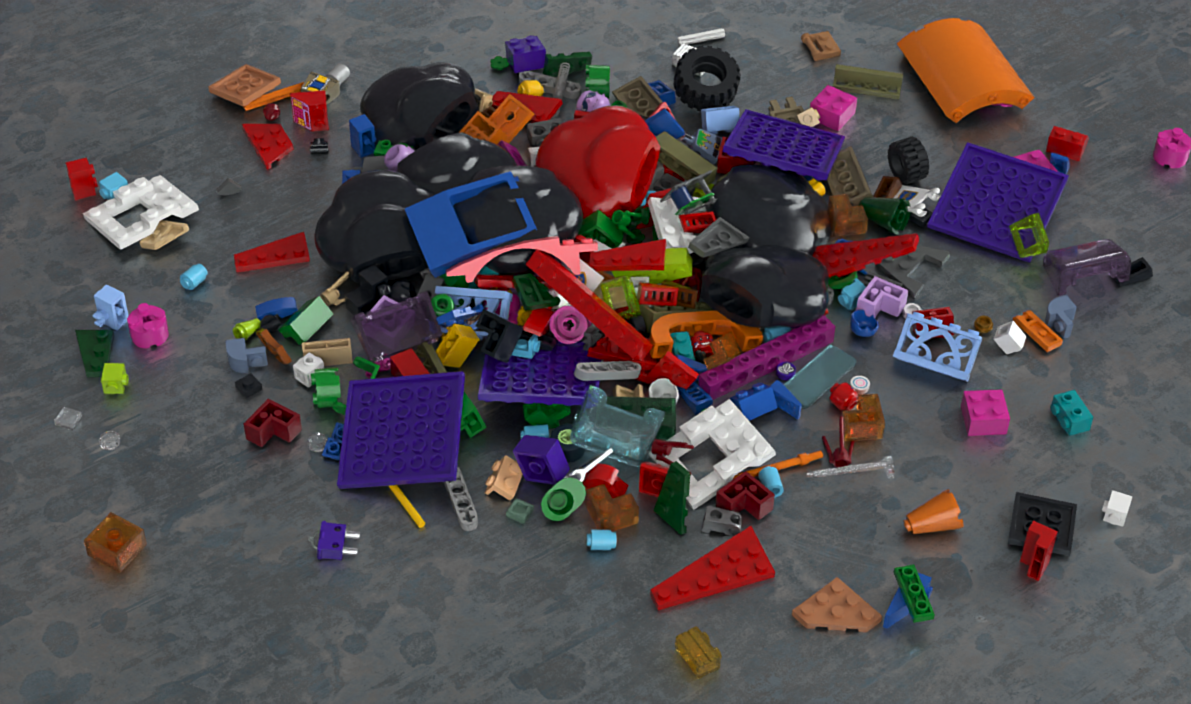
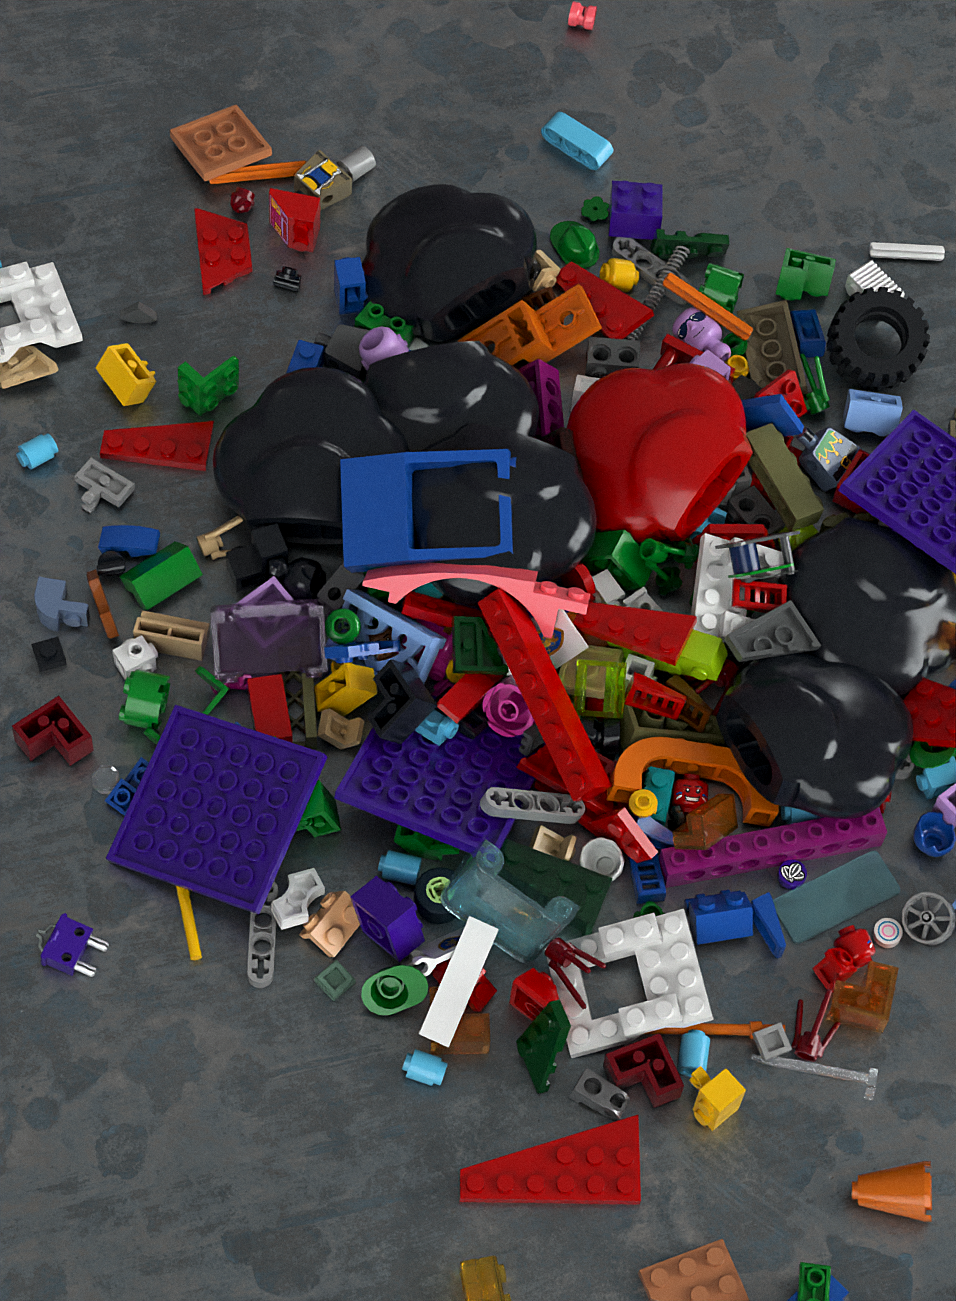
camera: 15 degrees right, 15 degrees up
lime cone [233,318,260,340] -> none
none -> light grey plate [75,458,135,513]
none -> yellow brick [95,343,156,406]
none -> green bracket [177,356,239,416]
none -> white tile [271,868,325,930]
none -> tan bracket [317,708,364,750]
none -> white sticker [419,916,499,1048]
none -> medium azure beam [541,112,614,170]
none -> green piece [550,221,600,269]
none -> yellow plate [628,789,658,818]
none -> orange axle [662,273,753,341]
none -> yellow brick [689,1066,746,1131]
none -> light grey plate [752,1022,792,1062]
none -> green brick [776,248,836,300]
none -> green plant [800,353,830,415]
none -> red bracket [812,947,858,991]
none -> light grey wheel [902,892,956,945]

